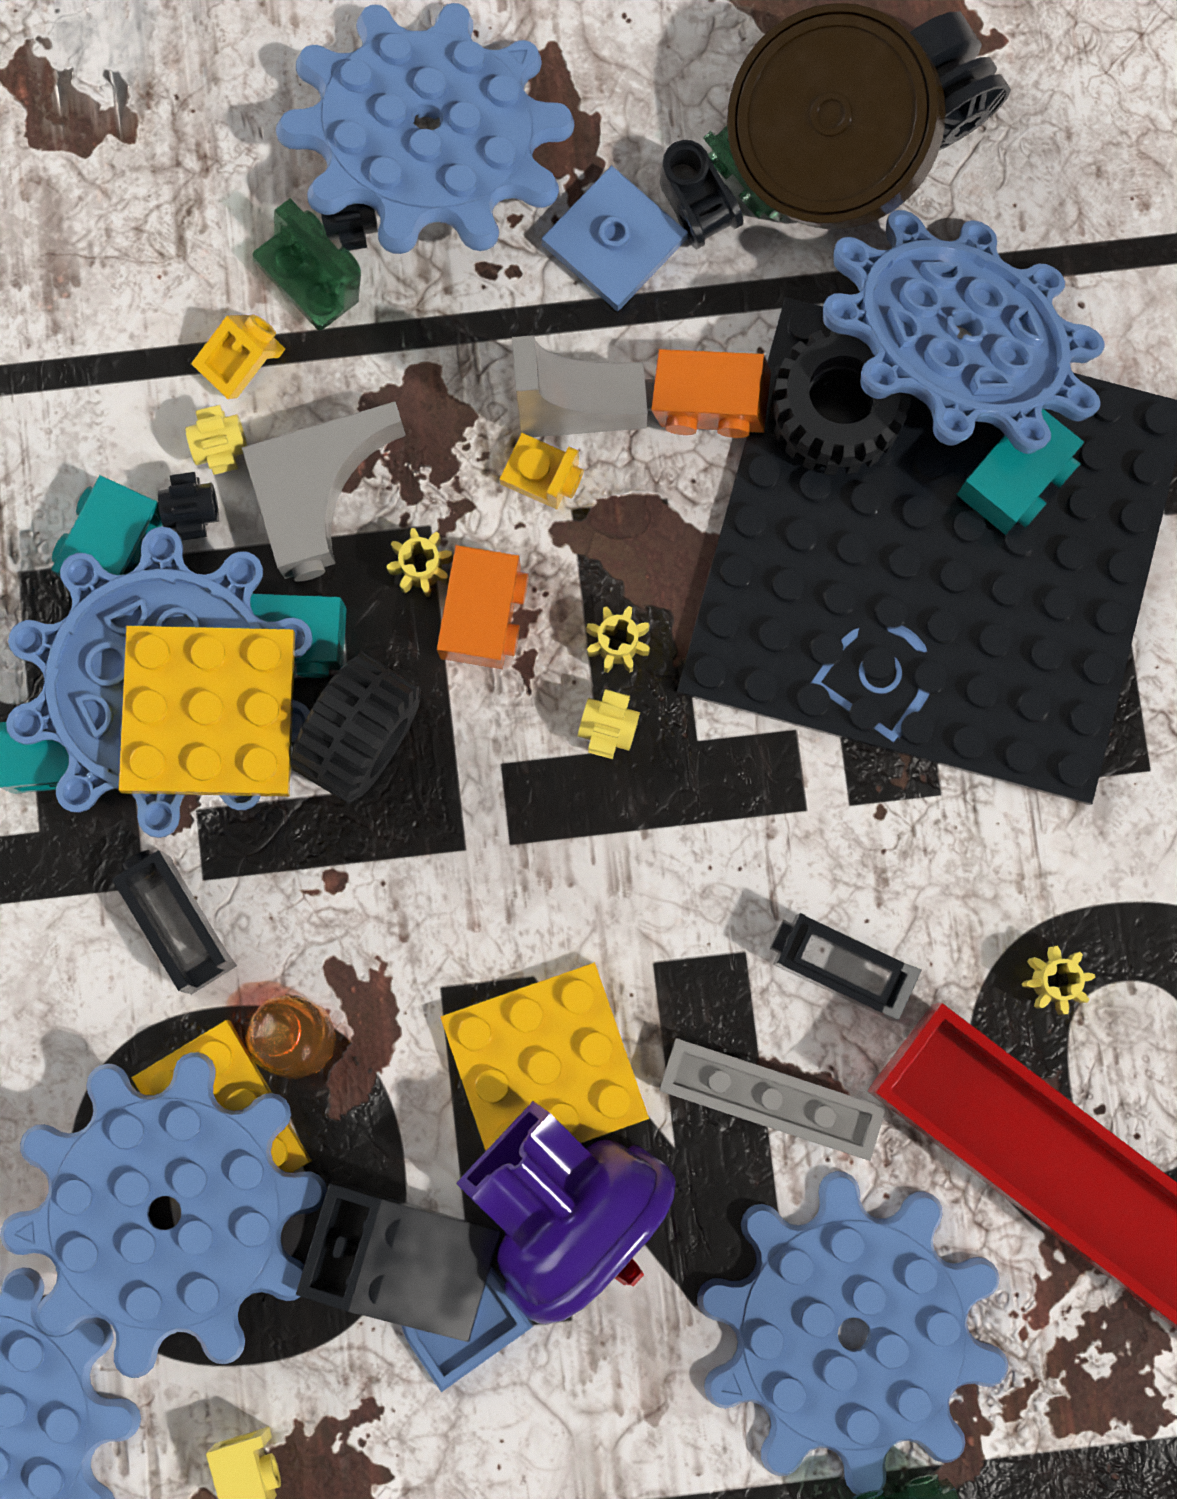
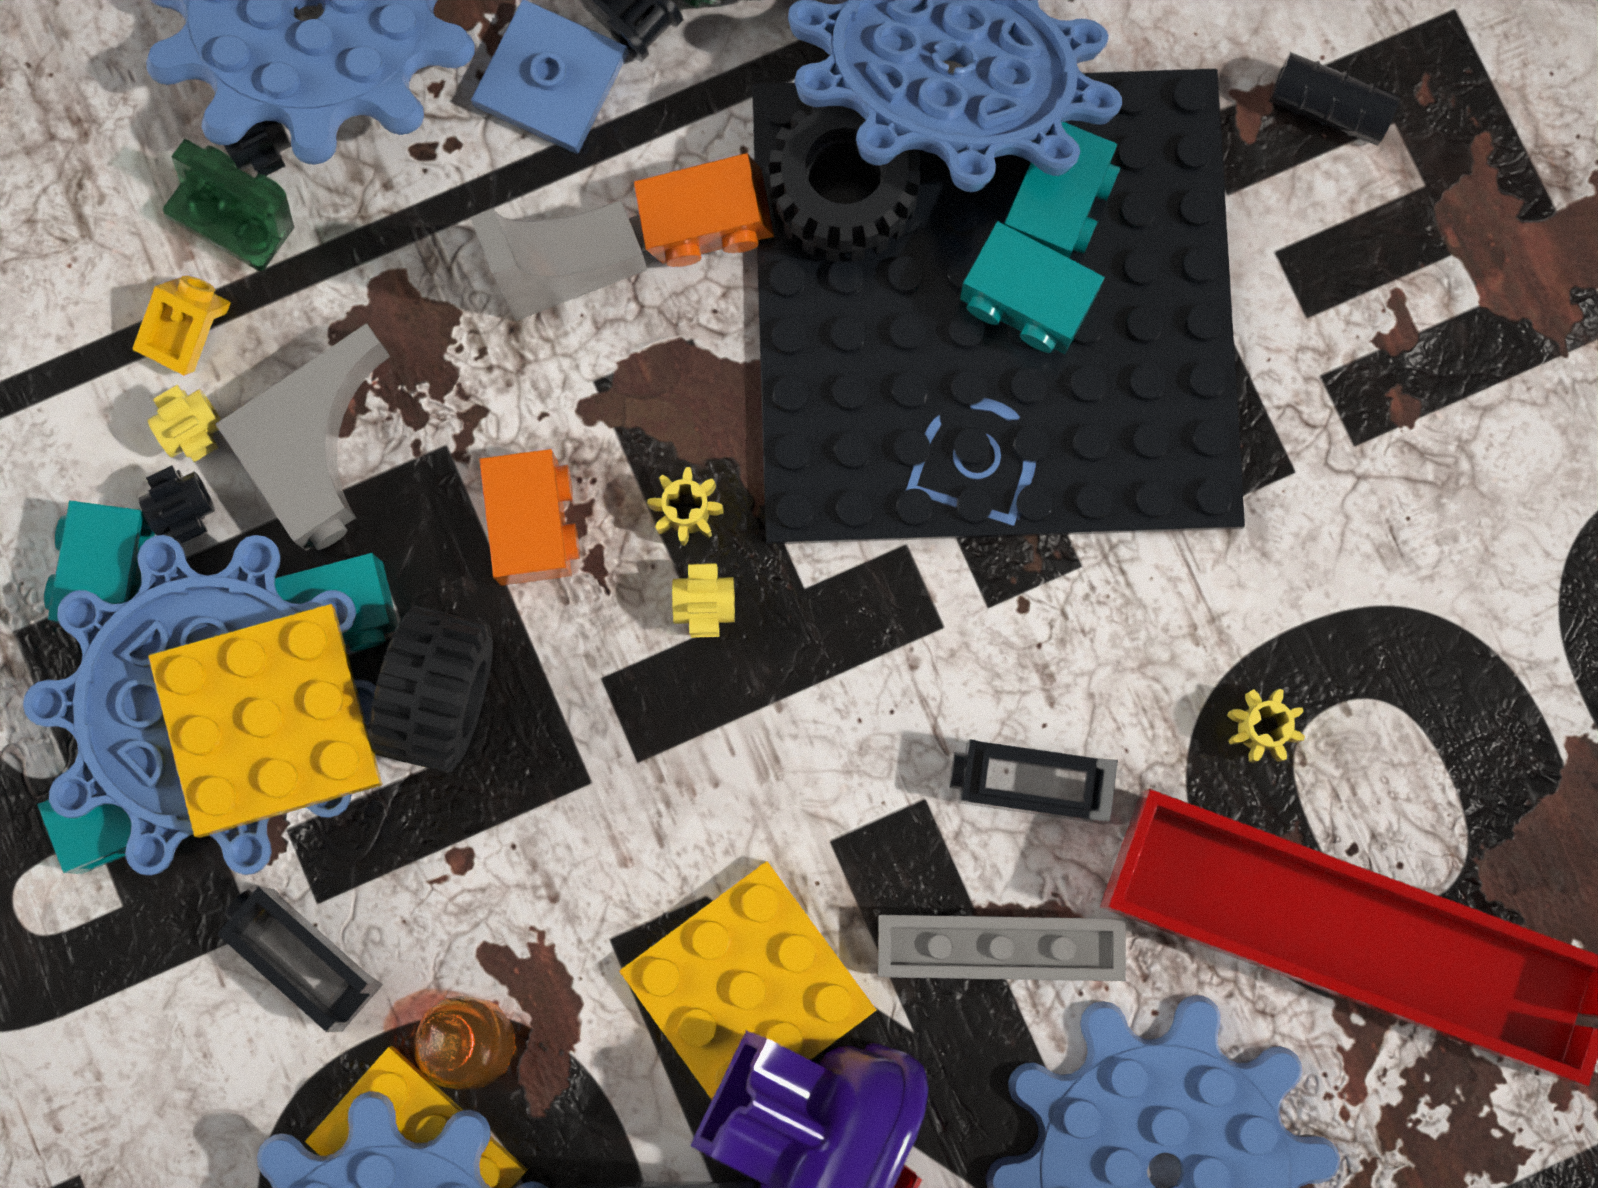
camera: 15 degrees left, 0 degrees up
light yellow gear [387,528,453,597] -> none
yellow bracket [499,432,584,510] -> none
none -> teal brick [960,221,1105,354]

